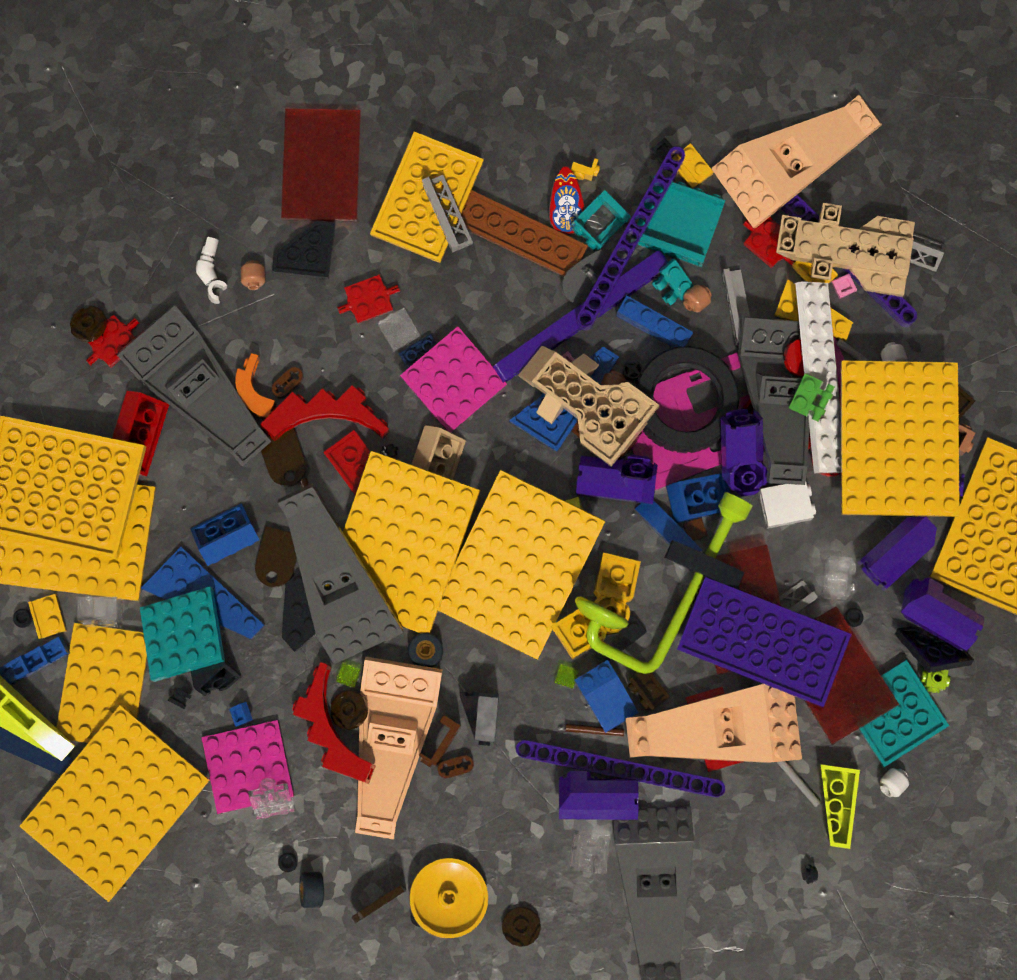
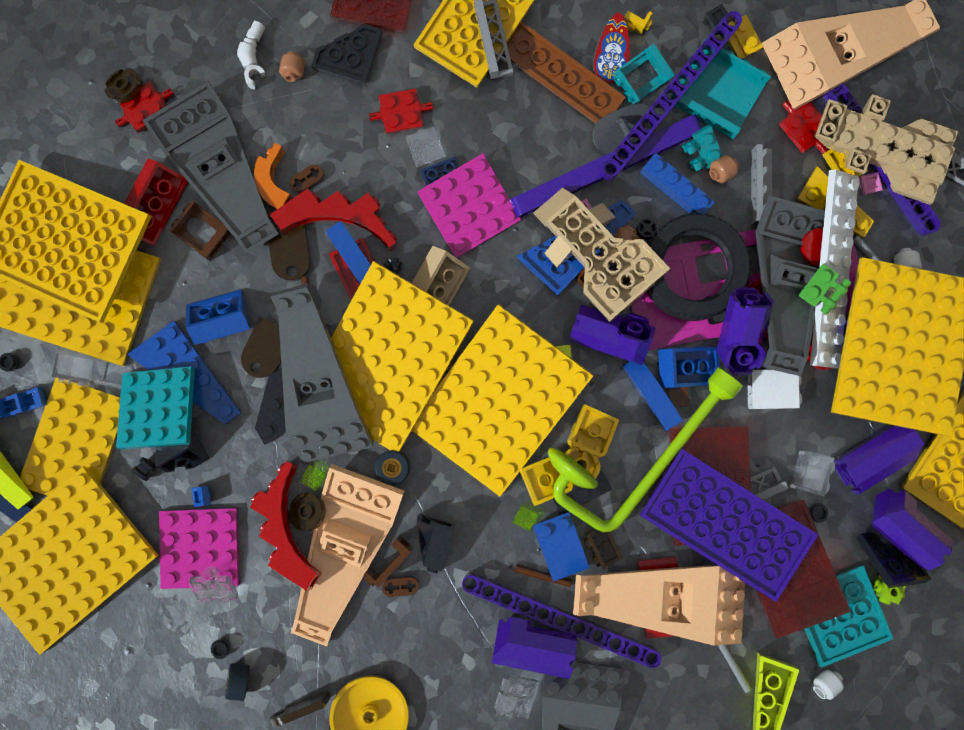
camera: 15 degrees right, 5 degrees up
yellow plate [28,594,67,639] -> none
black slope [664,540,745,589] -> none
none -> reddish brown panel [169,201,231,261]
none -> blue slope [325,221,371,284]

